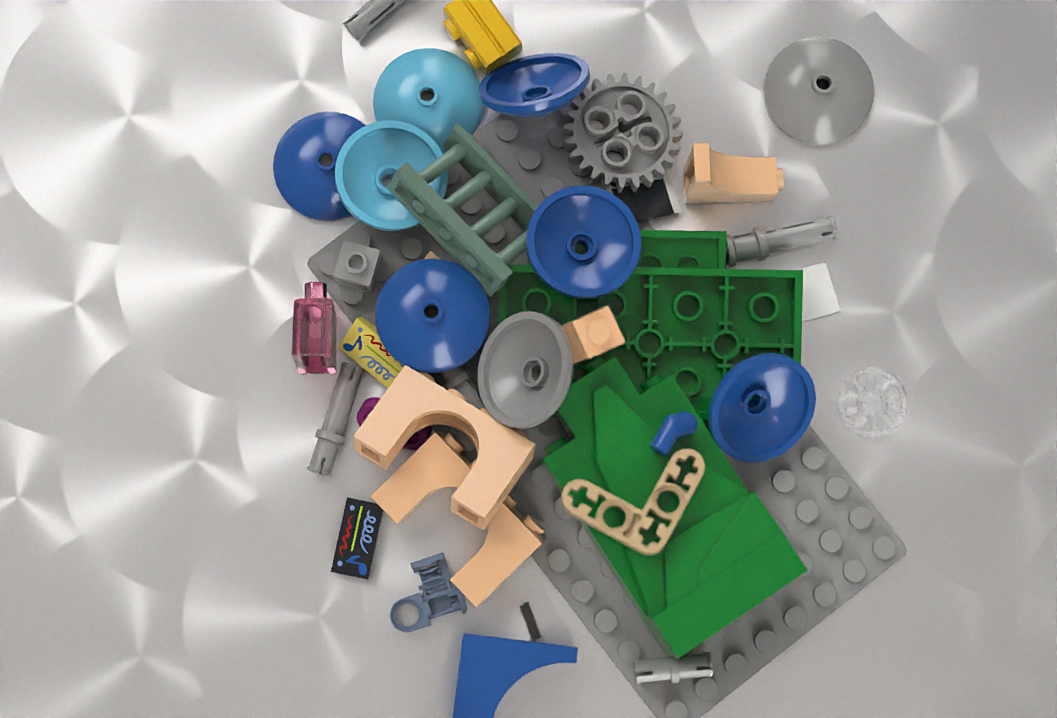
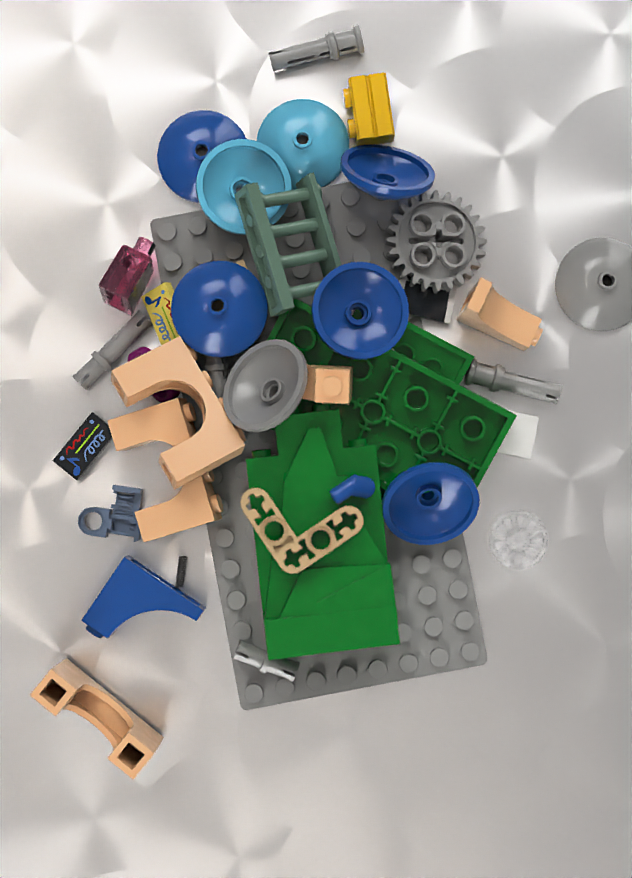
camera: 35 degrees right, 5 degrees up
light grey brick [333,240,383,293] -> none

